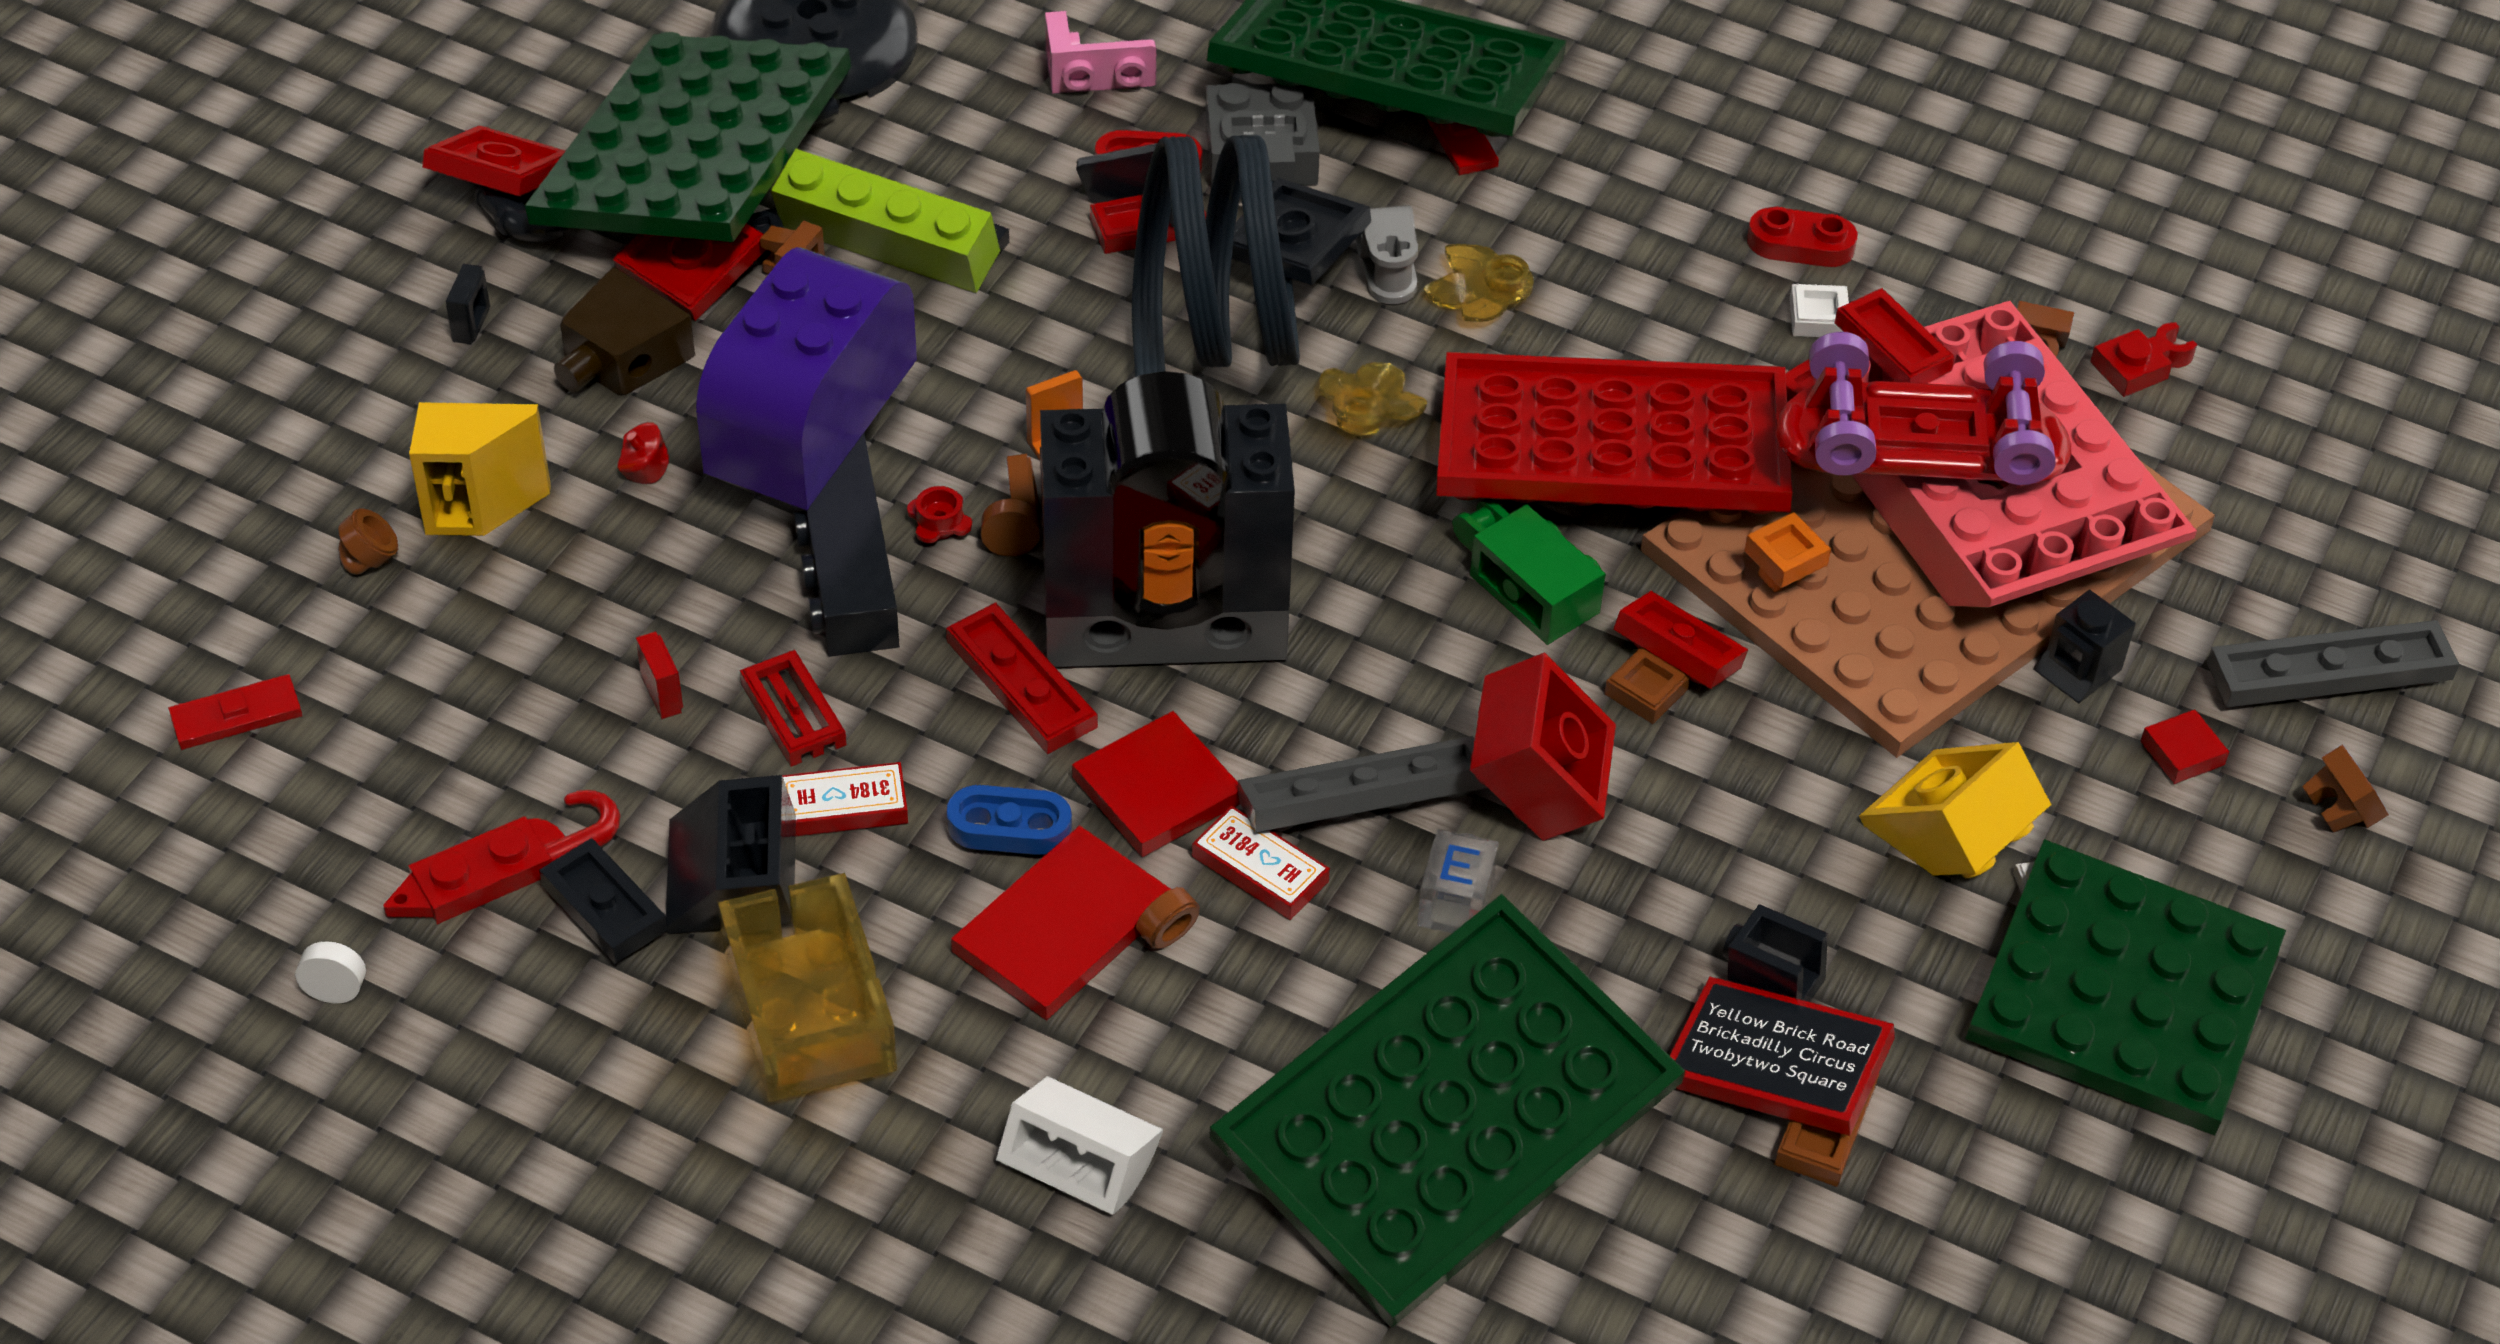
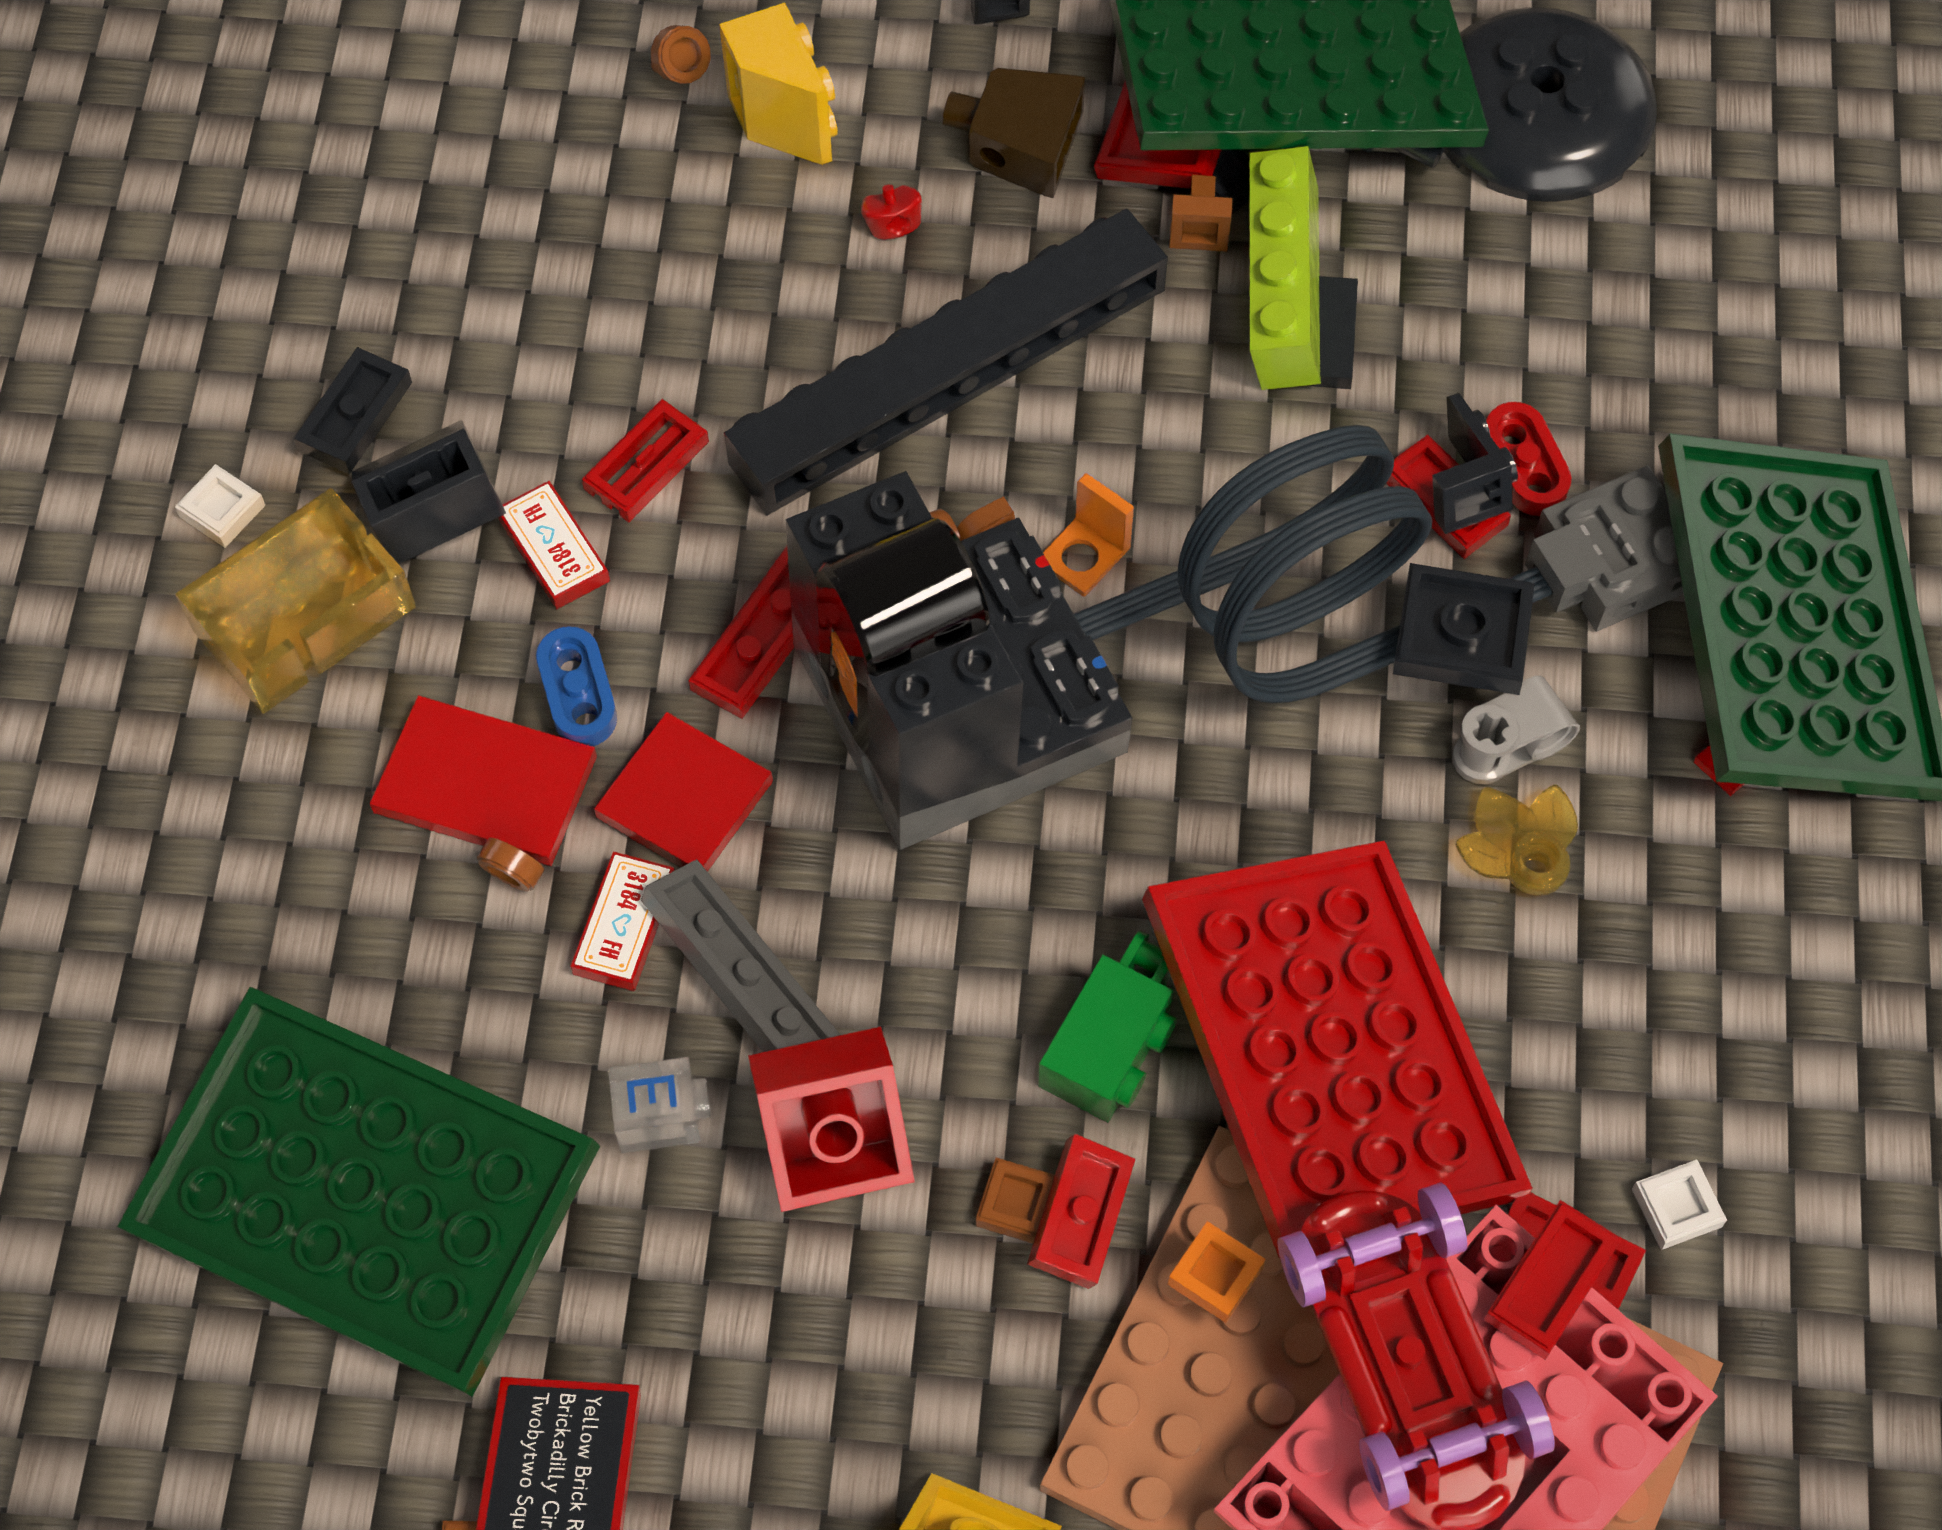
camera: 70 degrees right, 15 degrees up
red piece [168,674,303,750] -> none
white tile [295,942,366,1004] -> none
red plate [383,790,620,924] -> none
red tile [636,631,683,719] -> none
dark purple brick [696,247,917,510] -> none
red plate [907,486,972,543] -> none
white brick [996,1076,1163,1215] -> none
bright pink bracket [1045,11,1156,94] -> none
clear yellow plate [1318,362,1428,435] -> none
black window [1723,904,1828,1002] -> none
red plate [1747,206,1858,267] -> none
dark orange tile [2017,301,2075,358] -> none
none -> white tile [175,464,265,548]

